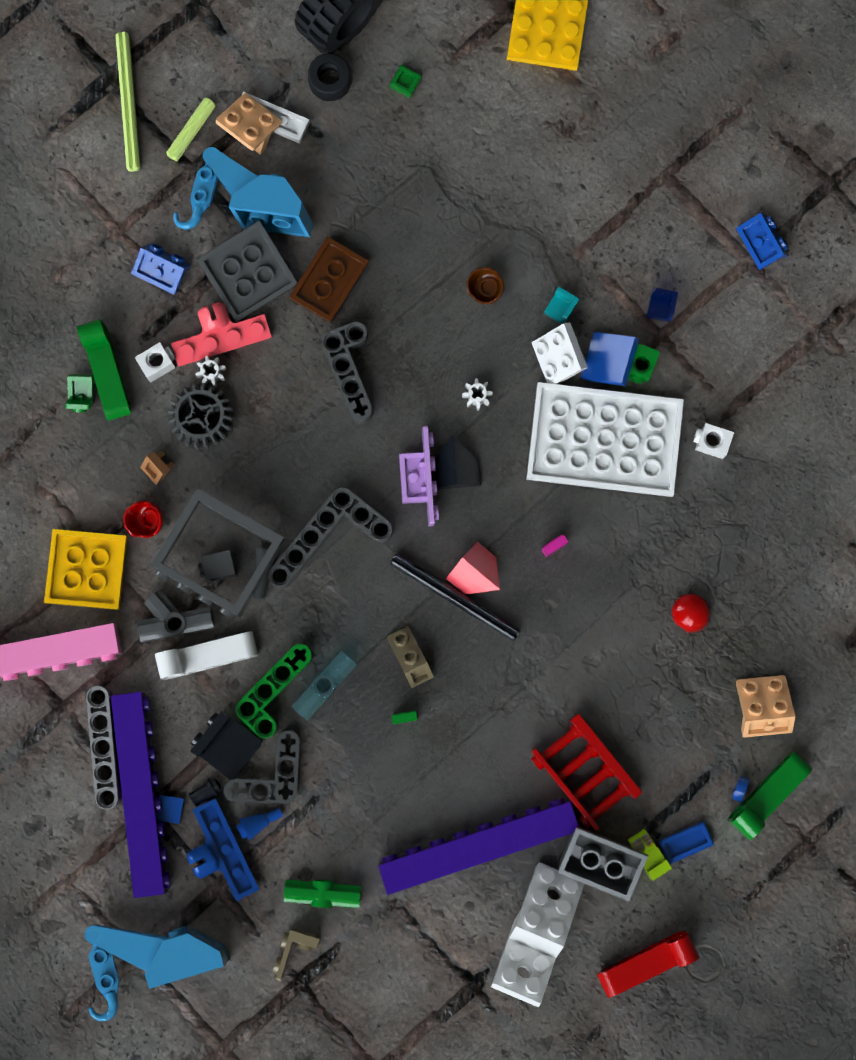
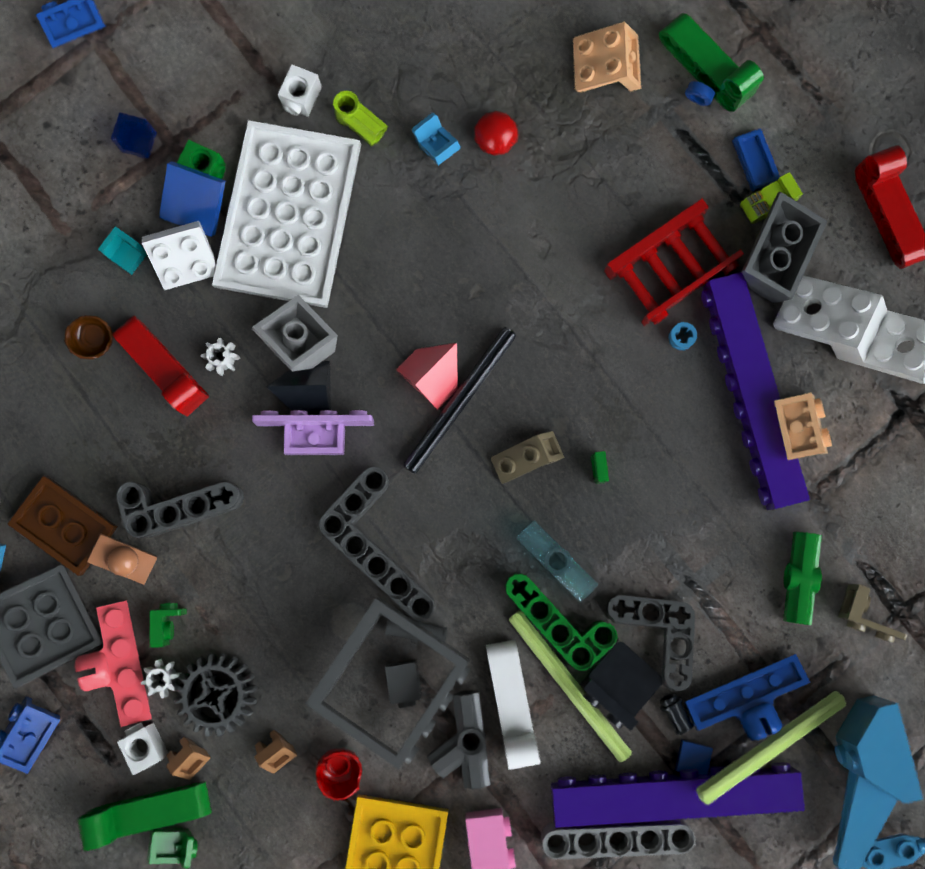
camera: 80 degrees left, 0 degrees up
blue cone [236,807,283,841] -> none
dark pink tile [541,535,568,558] -> none
none -> nougat tile [87,533,157,585]
none -> red beam [112,315,210,417]
none -> green bracket [150,603,187,648]
none -> medium nougat tile [166,737,211,780]
none -> light grey slope [252,295,338,371]
none -> lime piece [333,90,387,147]
none -> dark azure bracket [412,113,461,166]
none -> yellowish green axle [509,611,632,762]
none -> dark azure bush [668,322,697,351]
none -> yellowish green axle [696,691,847,805]
none -> light nougat bracket [774,392,832,460]

